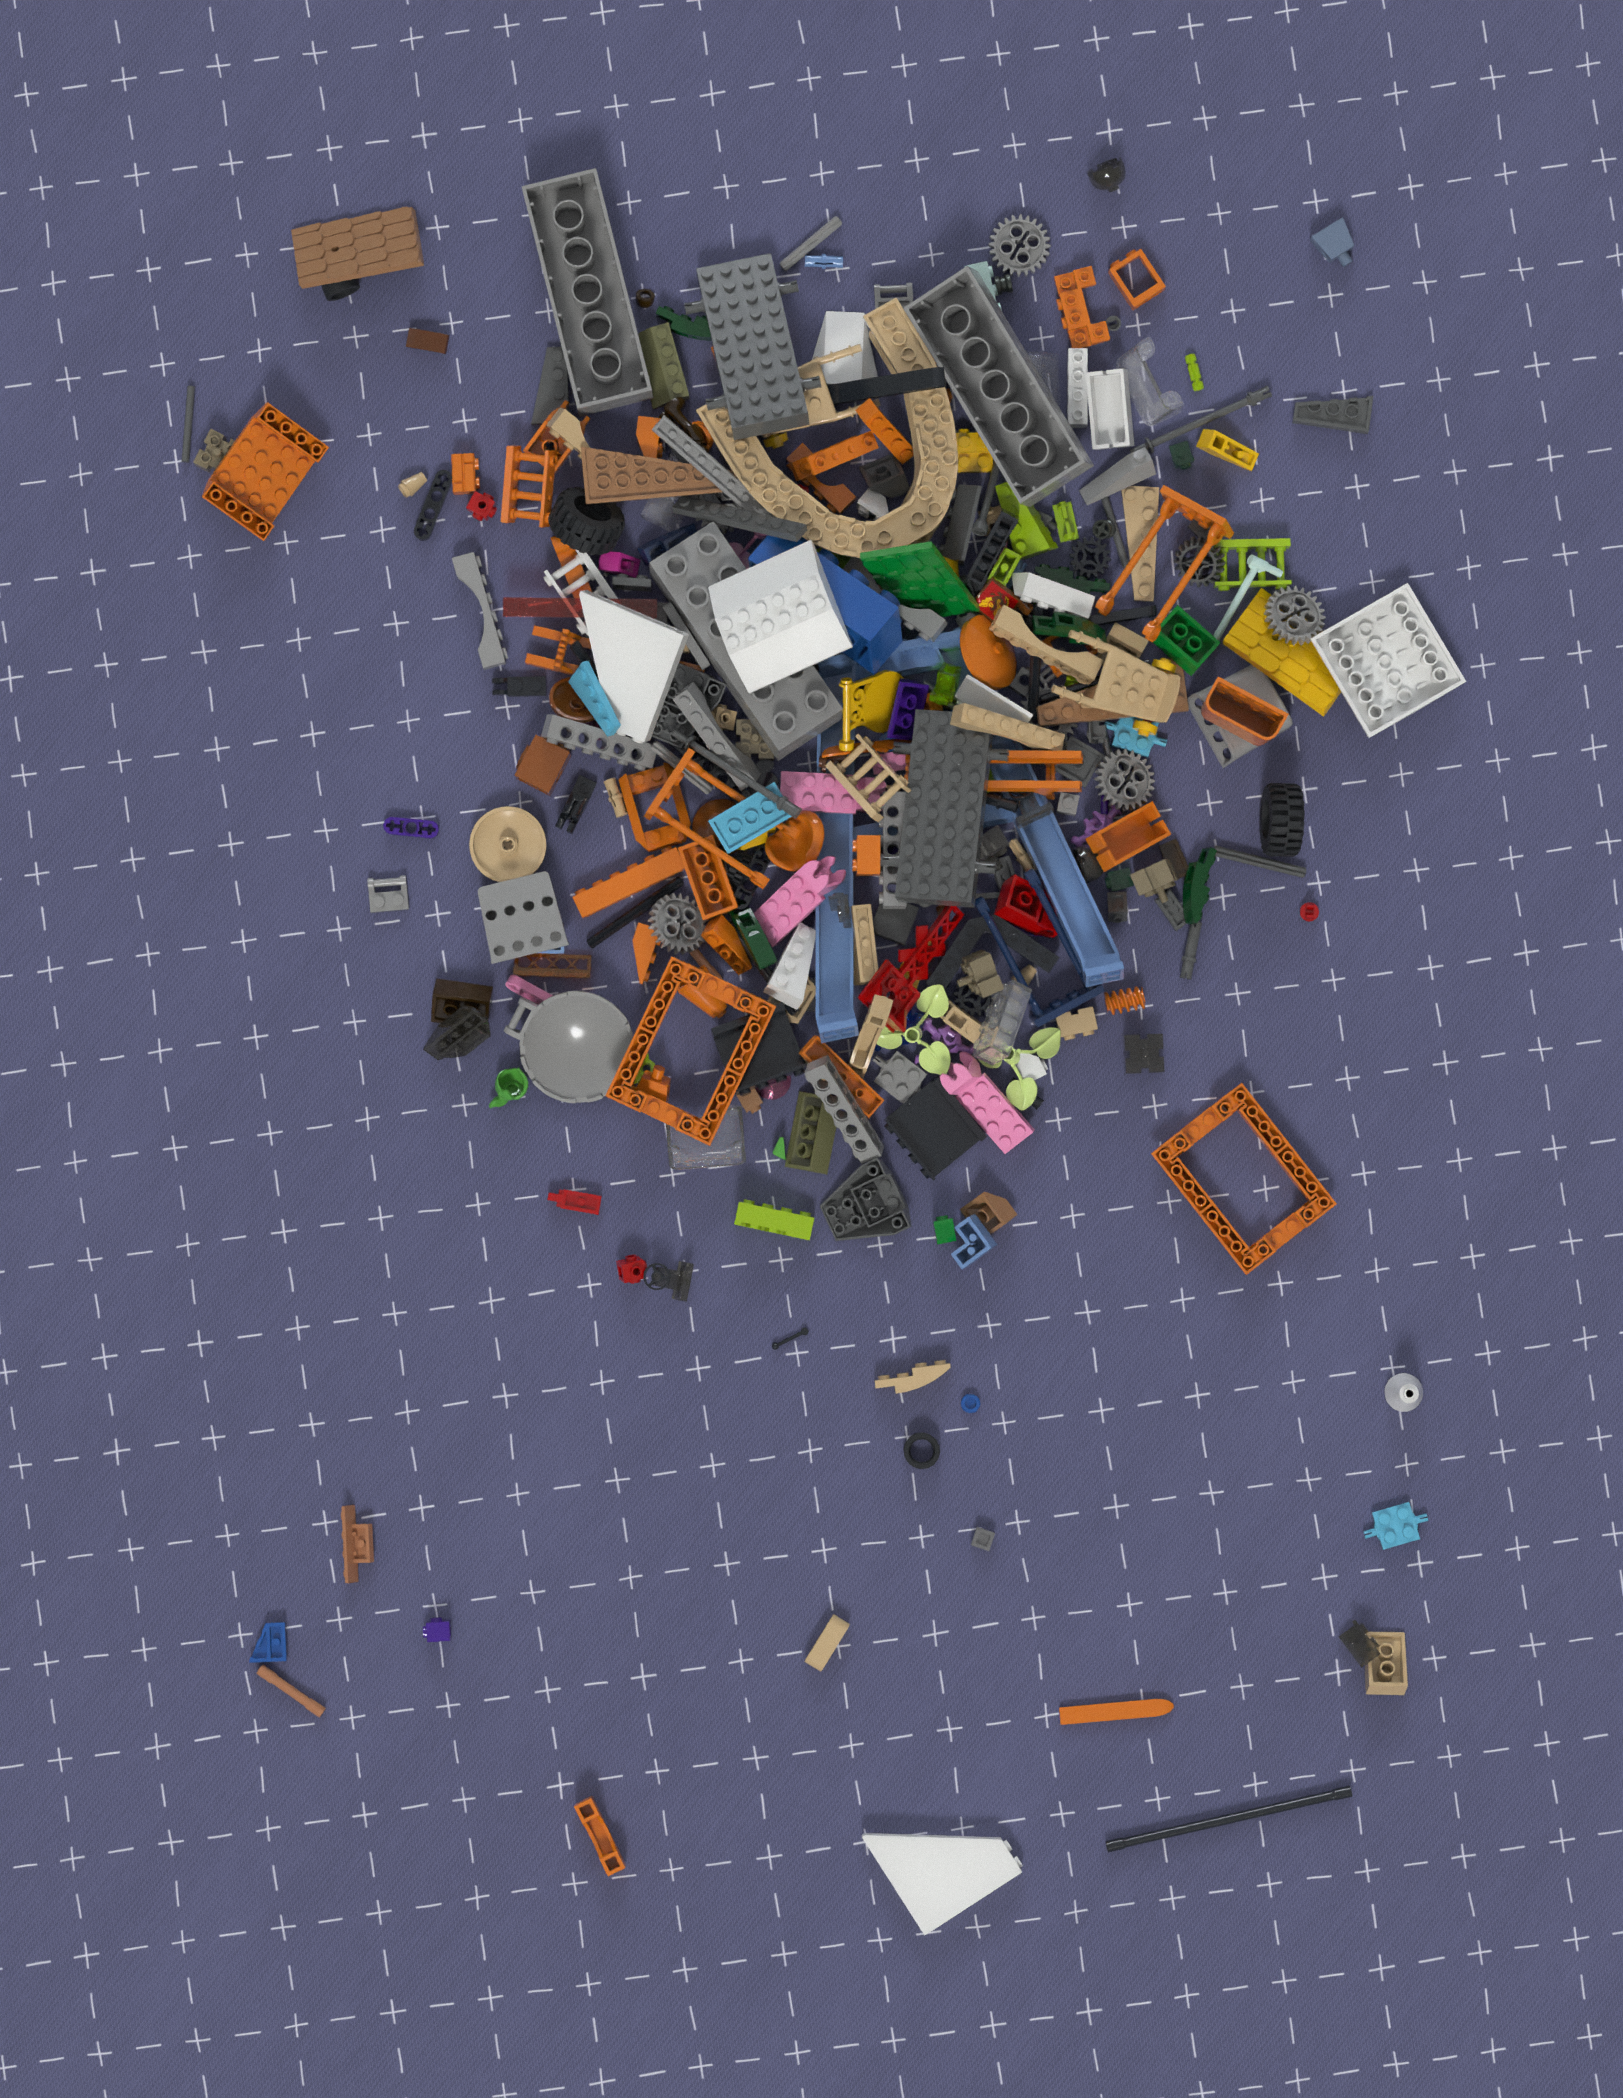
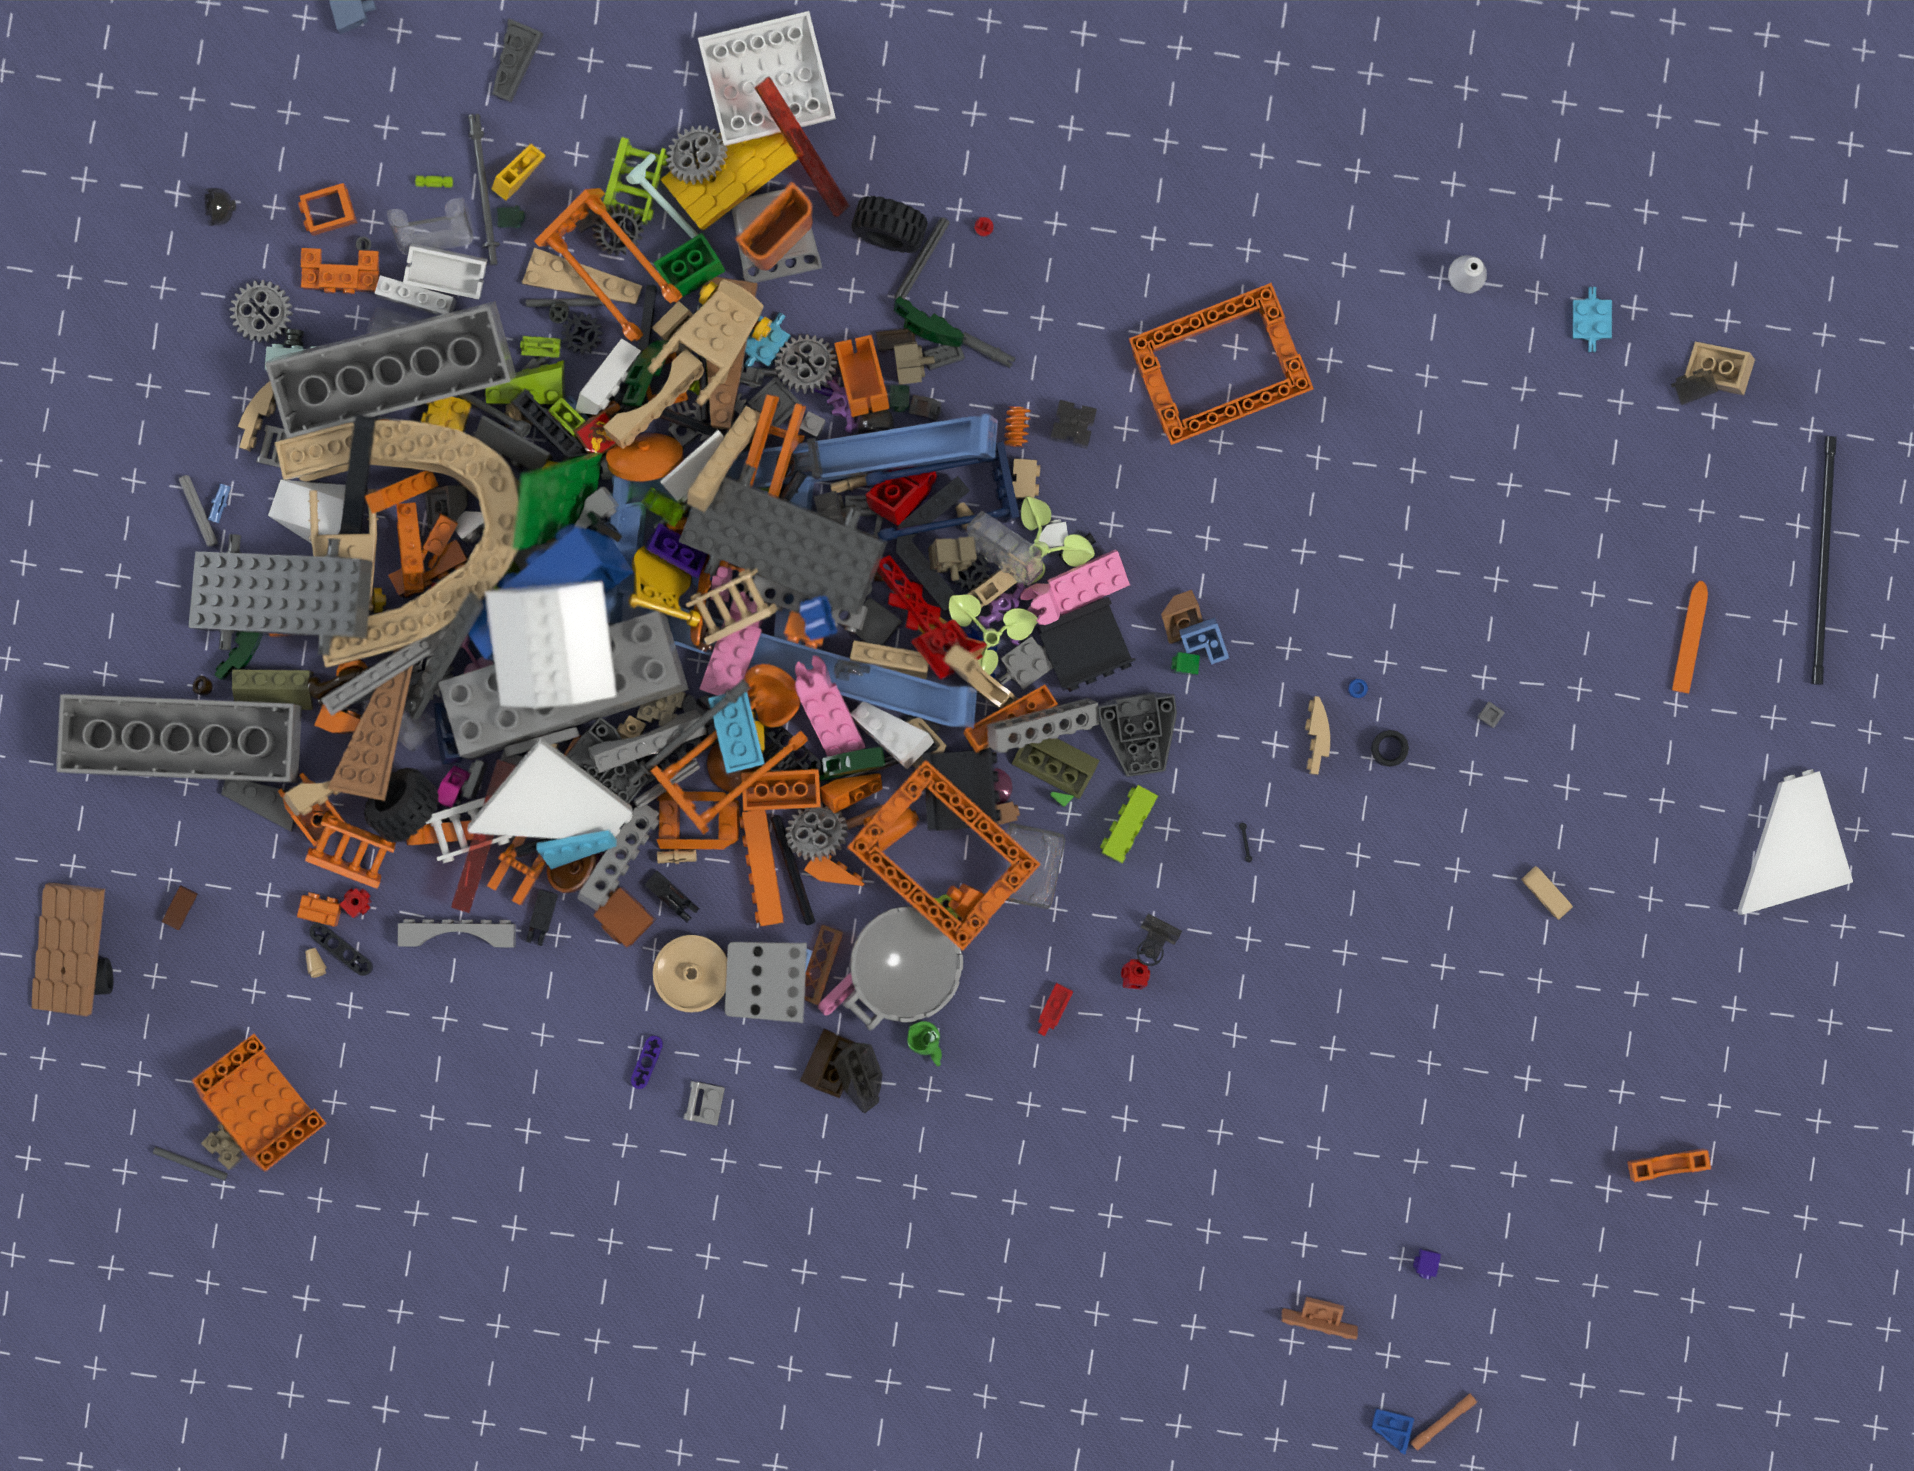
camera: 70 degrees left, 0 degrees up
dark green slope [1034,564,1110,594] -> none
light grey slope [1079,447,1156,505] -> none
none -> tan slope [238,382,276,452]
none -> orange hinge [421,514,458,569]
none -> black plate [587,511,623,542]
none -> clear red tile [754,76,850,217]
none -> blue brick [799,596,837,641]

